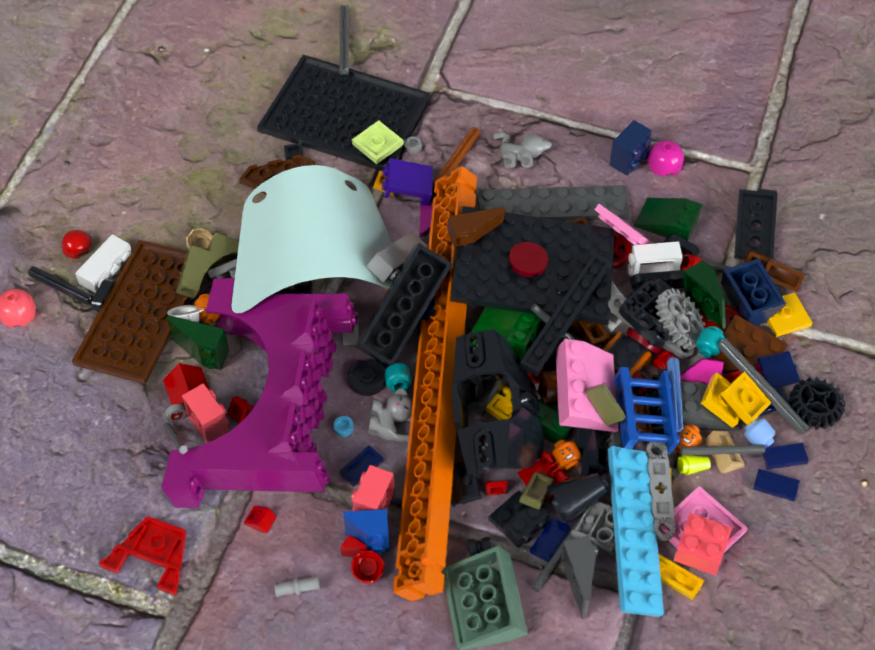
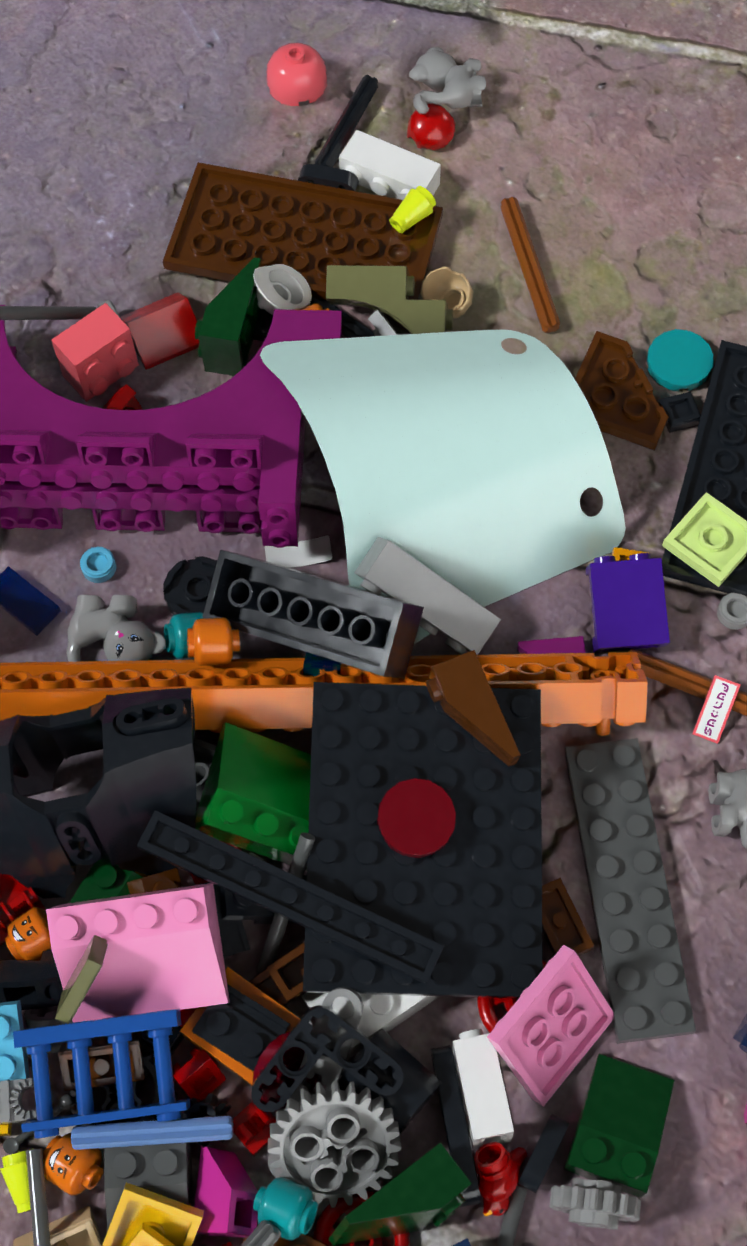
camera: 85 degrees right, 10 degrees up
none -> orange head [187,618,240,666]
none -> neon yellow cone [389,186,436,233]
none -> light grey animal [409,47,486,114]
none -> dark orange axle [501,197,560,333]
none -> light grey gear [549,1178,641,1230]
none -> teal tile [647,329,714,391]
none -> white sticker [692,675,741,744]

